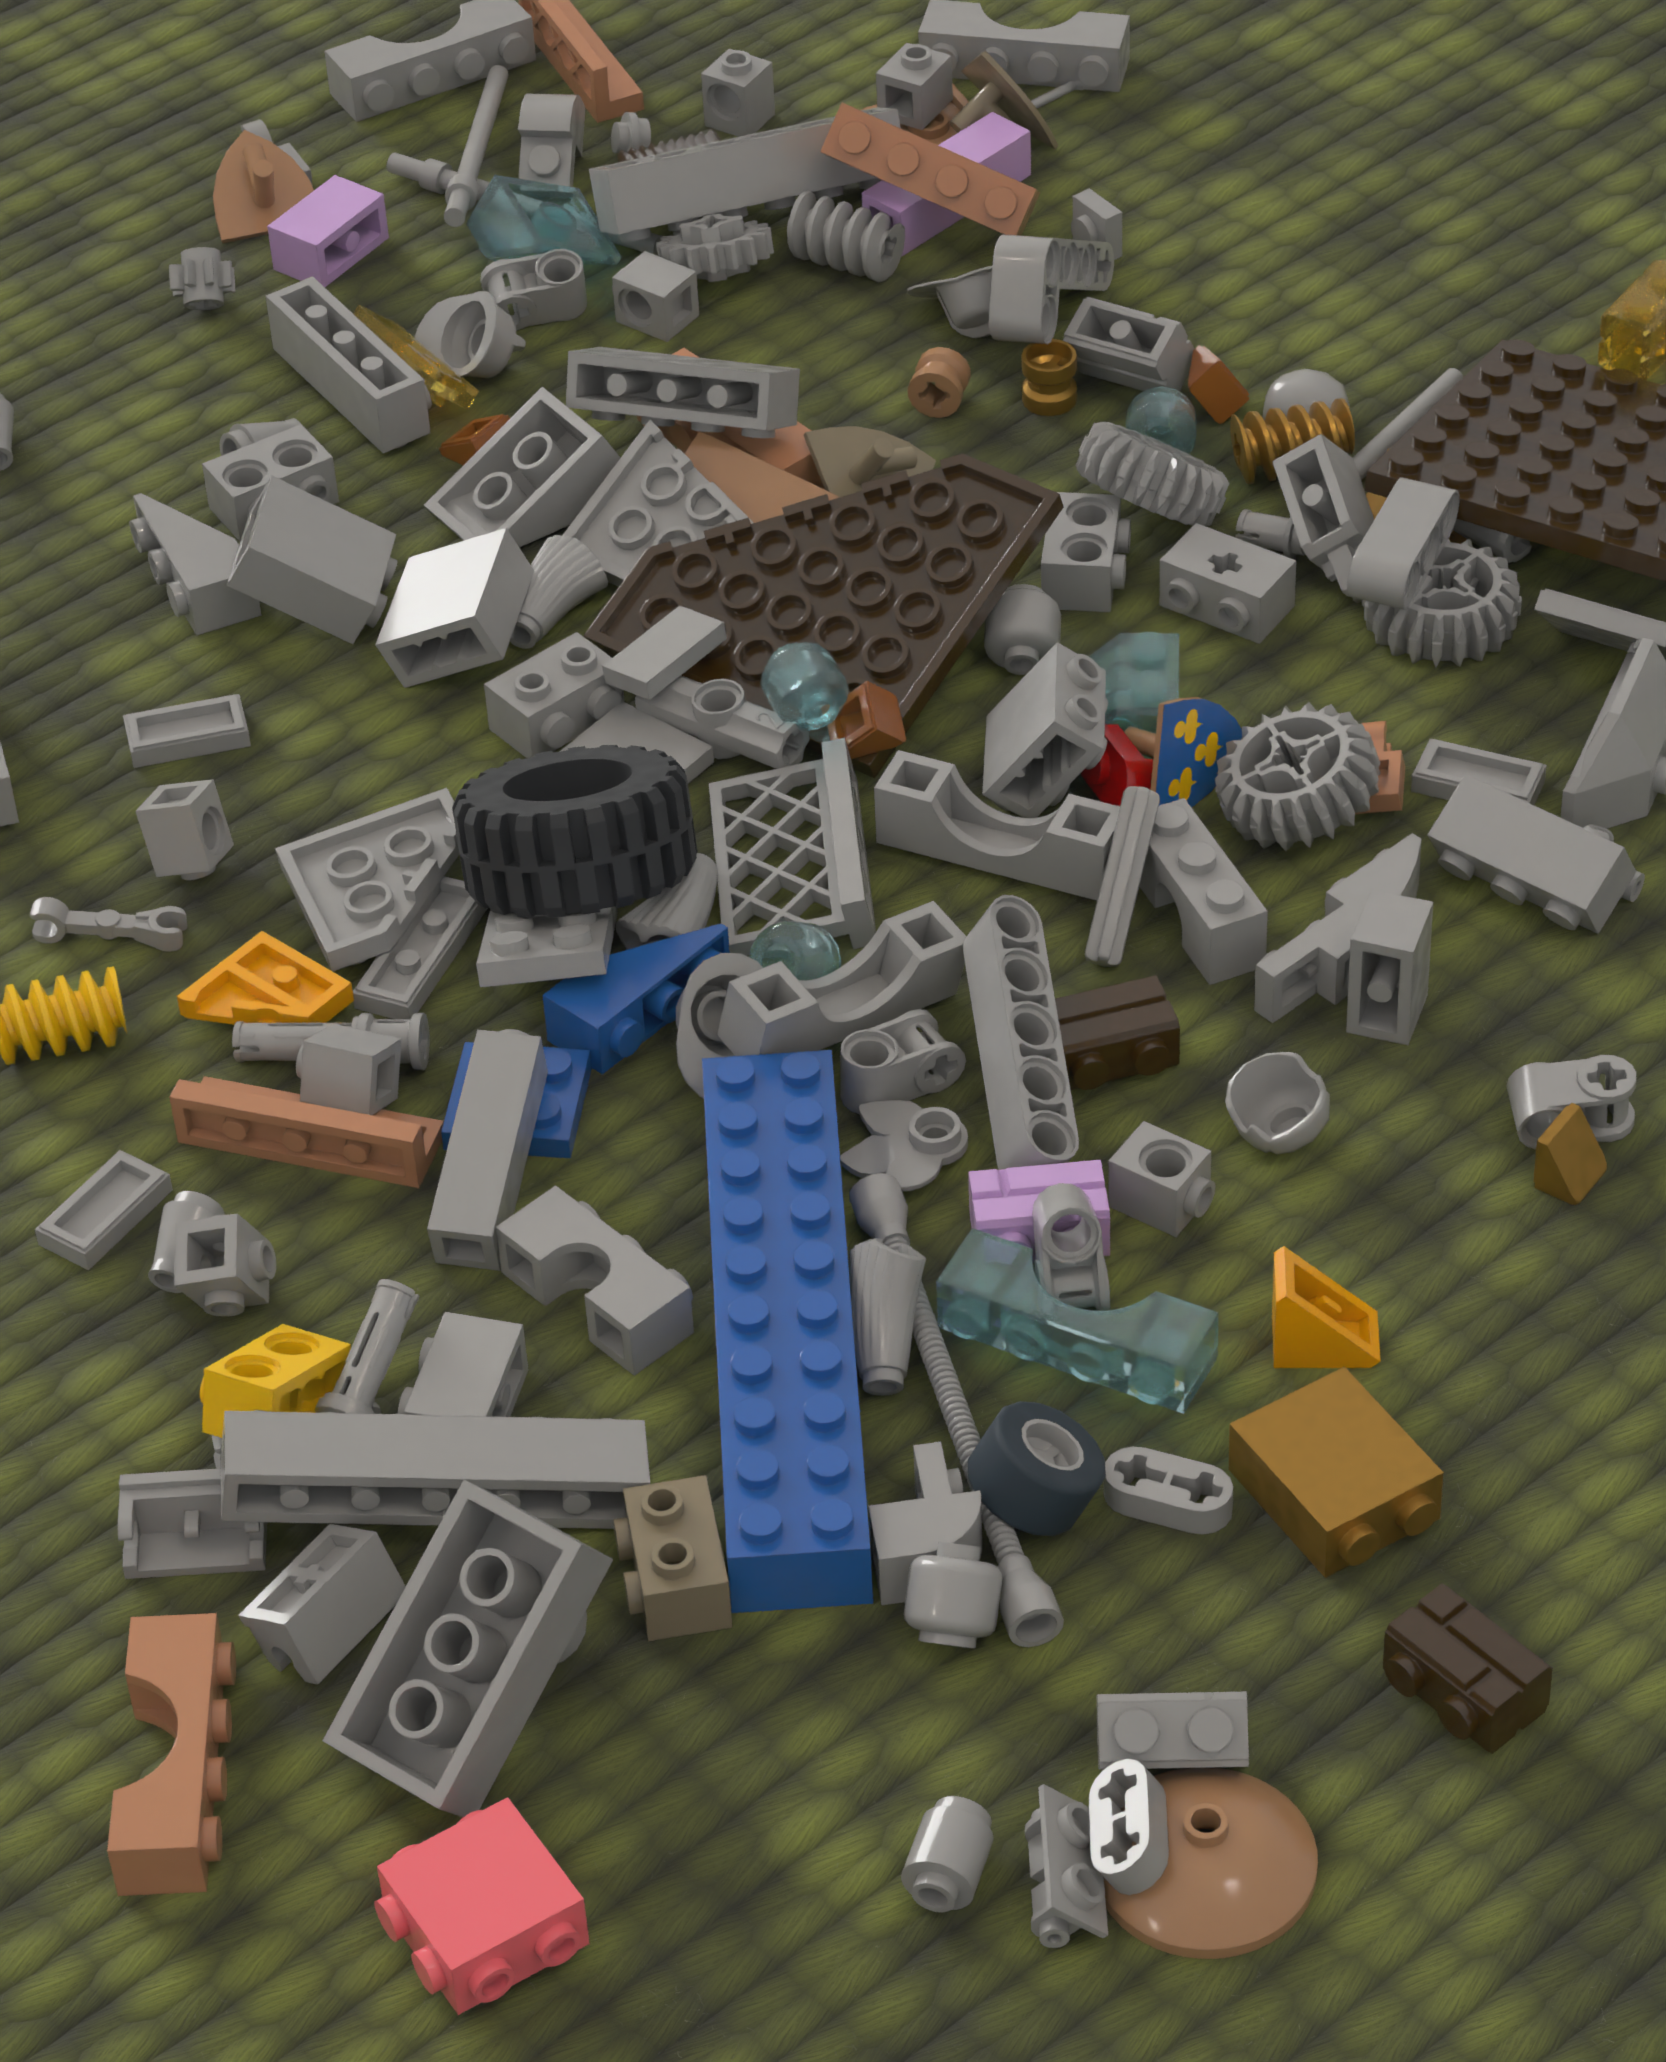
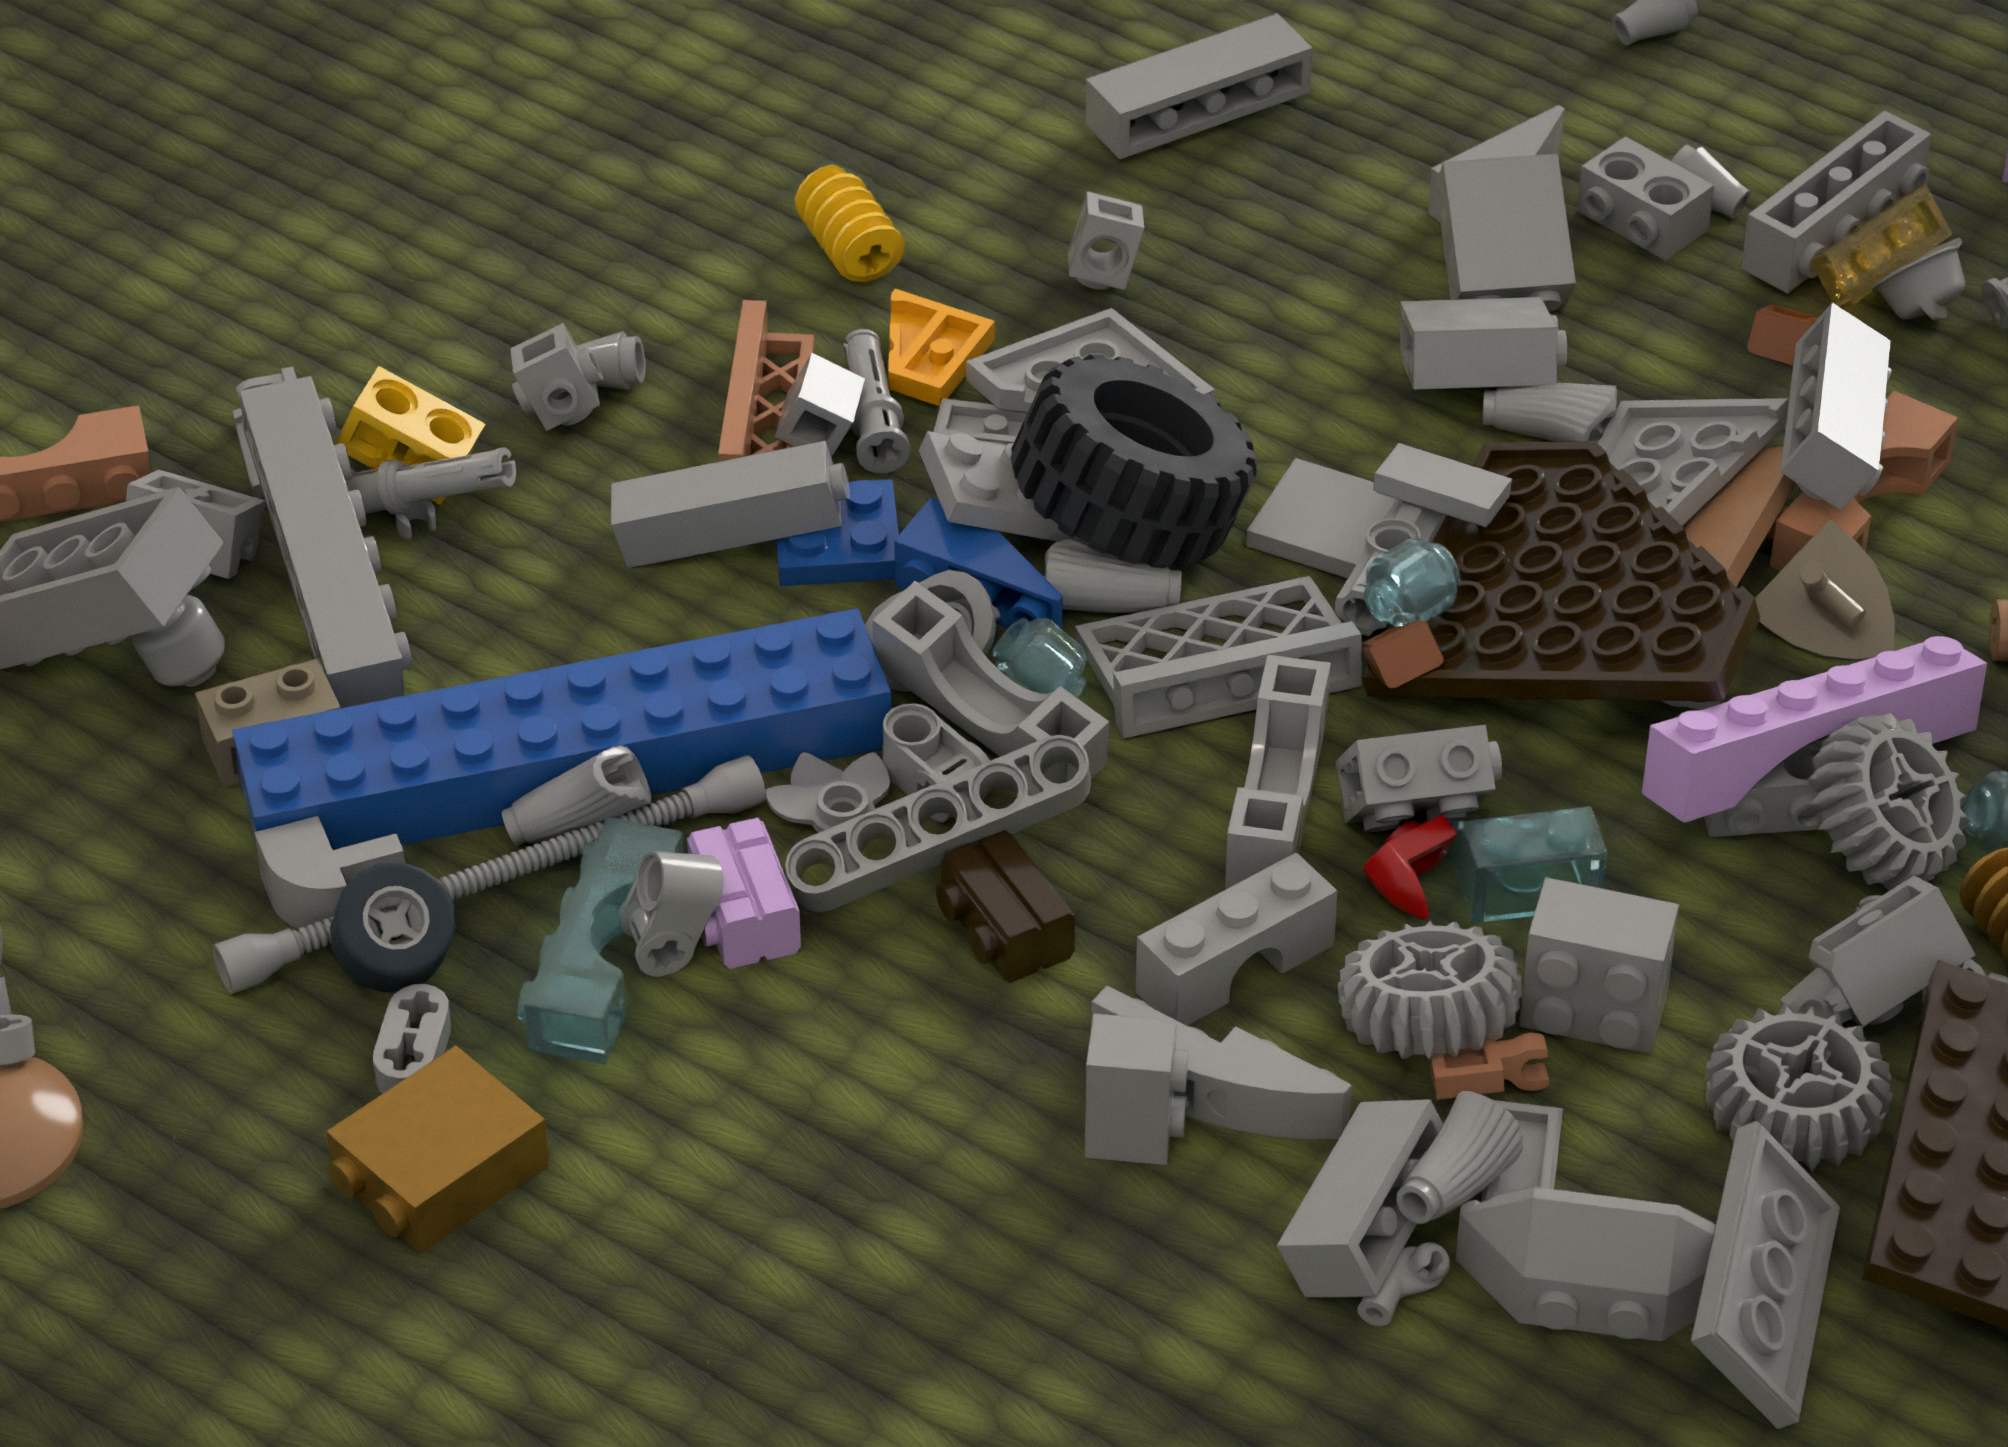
camera: 75 degrees right, 0 degrees up
light grey piece [30,897,187,952] -> none
light grey tile [35,1150,173,1270] -> none
light grey tile [123,694,251,768] -> none
light grey gear [169,247,235,310] -> none
light grey brick [398,1312,529,1417] -> none
light grey slope [424,387,620,548] -> none
light grey brick [484,632,624,758] -> none
light grey arch [496,1185,694,1376] -> none
light grey head [904,1541,1002,1648] -> none
light grey head [984,584,1061,675] -> none
light grey axle [1085,786,1160,967] -> none
light grey brick [1096,1691,1249,1769] -> none
light grey brick [1109,1121,1215,1237] -> none
blue shield [1124,697,1242,808] -> none
light grey brick [1159,523,1296,644] -> none
light grey hair [1225,1052,1330,1155] -> none
light orange slope [1272,1246,1381,1368] -> none
light grey beam [1347,477,1460,610] -> none
dark brown brick [1383,1583,1553,1754] -> none
light grey piece [1506,1055,1636,1149] -> none
pearl gold slope [1533,1102,1607,1205] -> none
none -> light grey piece [1397,1091,1523,1224]
none -> light grey brick [1519,877,1679,1054]
none -> lavender arch [1642,636,1987,823]

